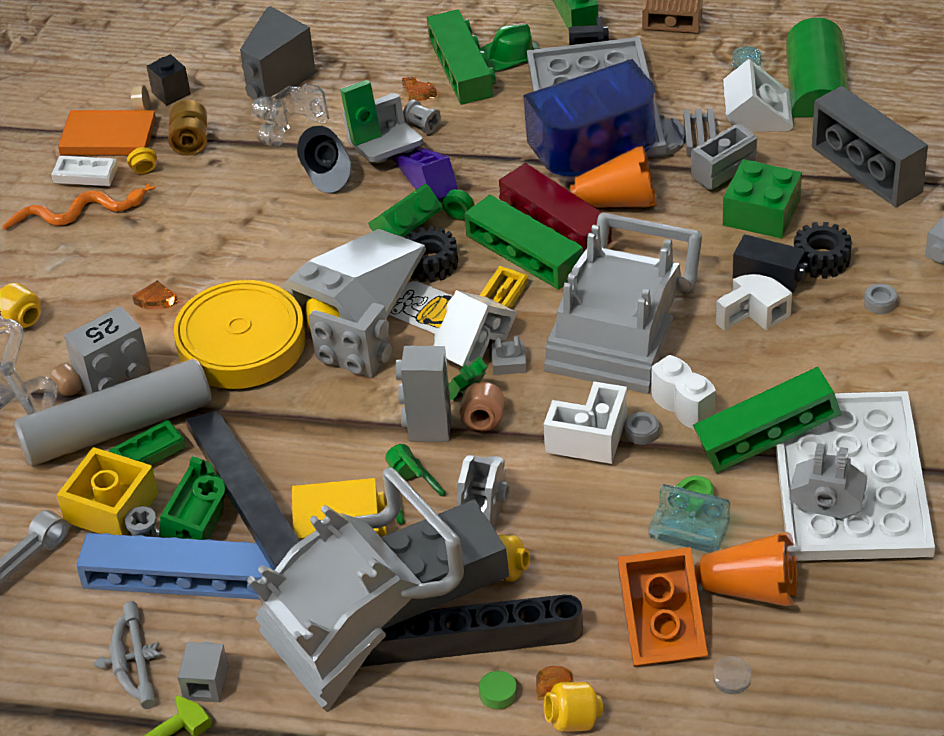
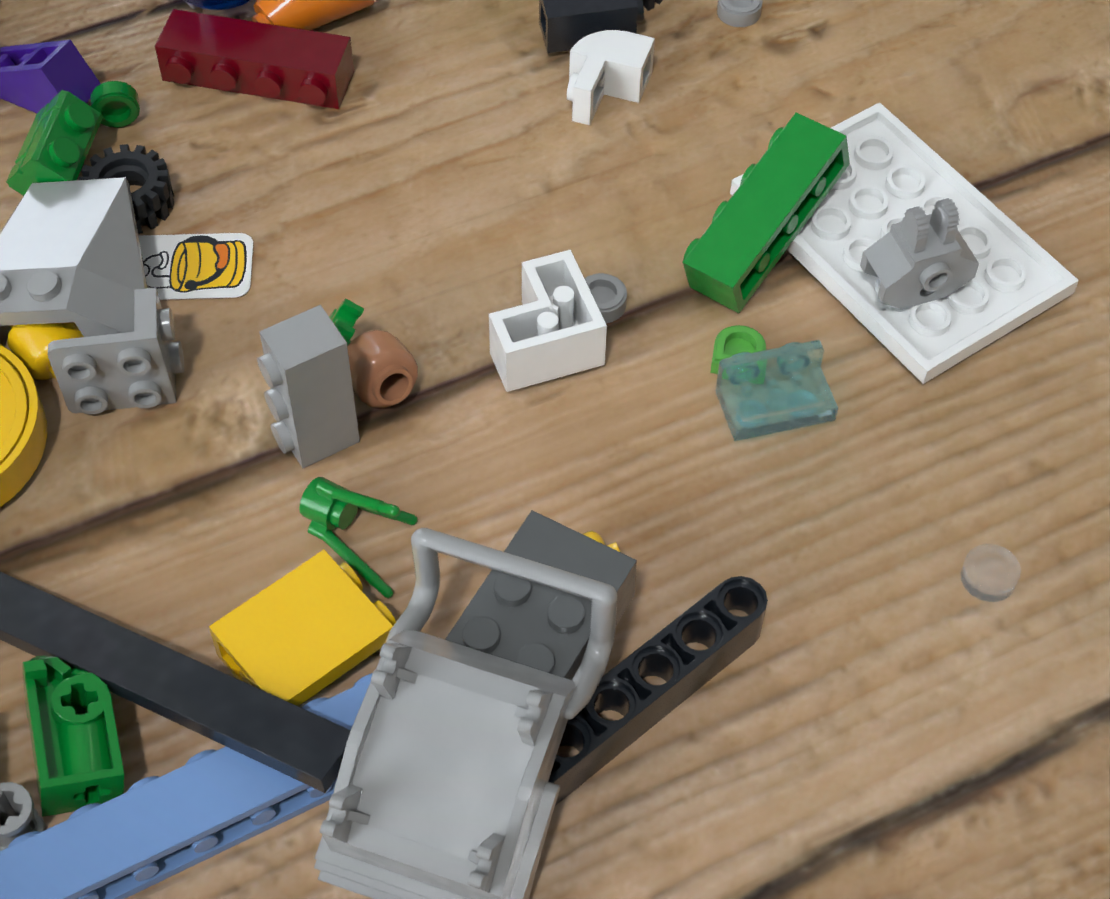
camera: 40 degrees left, 10 degrees up
white brick [433,290,518,366] -> none
light grey hinge [457,455,510,528] -> none
green brick [465,194,583,290] -> none
yellow tile [479,266,528,309] -> none
bright green tile [479,671,517,709] -> none
light grey tile [491,336,527,375] -> none
clear orange tile [536,666,574,700] -> none
light grey piece [544,213,702,394] -> none
yellow head [544,682,603,732] -> none
orange slope [618,547,708,667] -> none
white brick [651,355,716,429] -> none
orange cone [695,532,798,606] -> none

